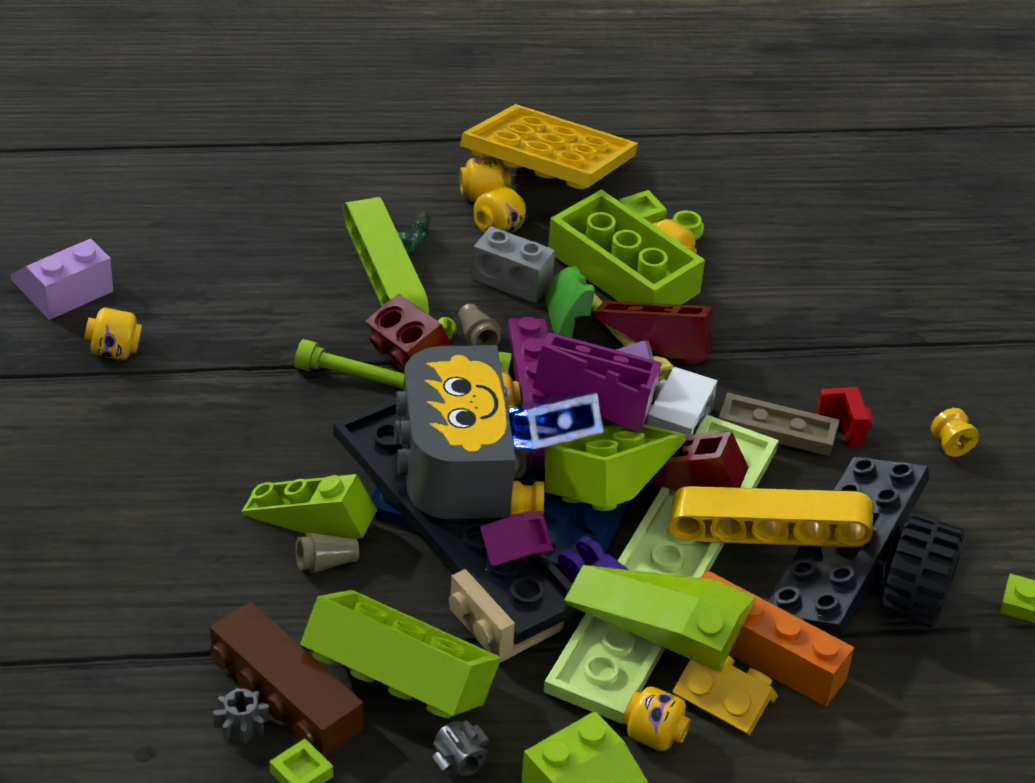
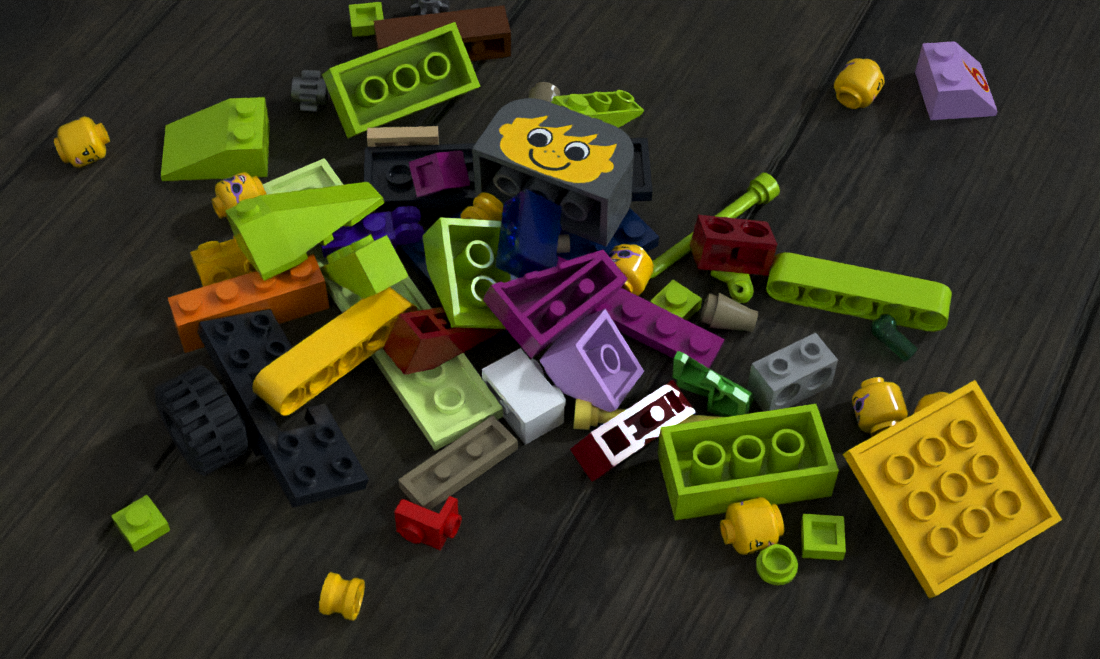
camera: 125 degrees right, 10 degrees up
none -> lime slope [320,234,409,299]

